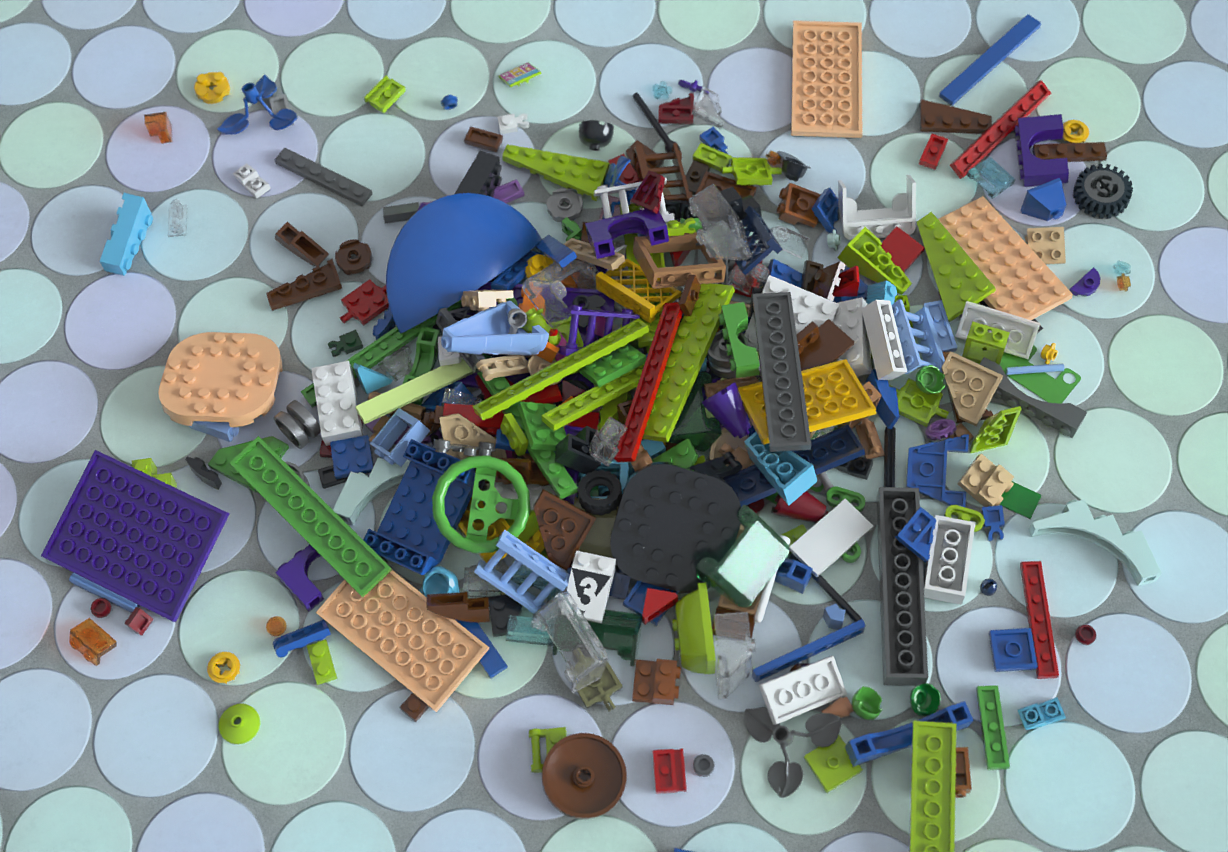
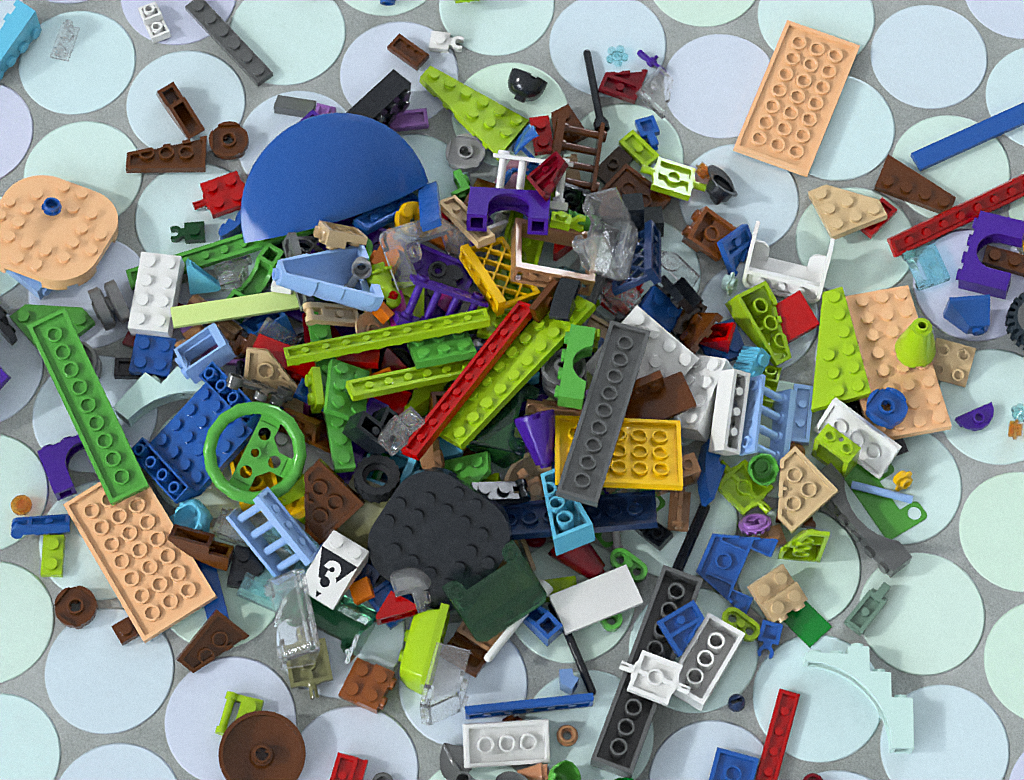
camera: 15 degrees right, 5 degrees up
none -> blue plate [42,197,62,216]
none -> reddish brown plate [54,586,98,629]
none -> reddish brown wing [176,609,249,673]
none -> orange tile [349,576,375,605]
none -> clear brick [390,568,431,613]
none -> black slope [549,277,582,322]
none -> medium nougat plate [556,725,578,747]
none -> white plate [619,650,691,706]
none -> black bracket [660,275,703,314]
none -> tan plate [808,185,887,240]
none -> sand green hinge [843,582,891,636]
none -> blue plate [866,387,908,429]
none -> lime cone [895,318,936,368]

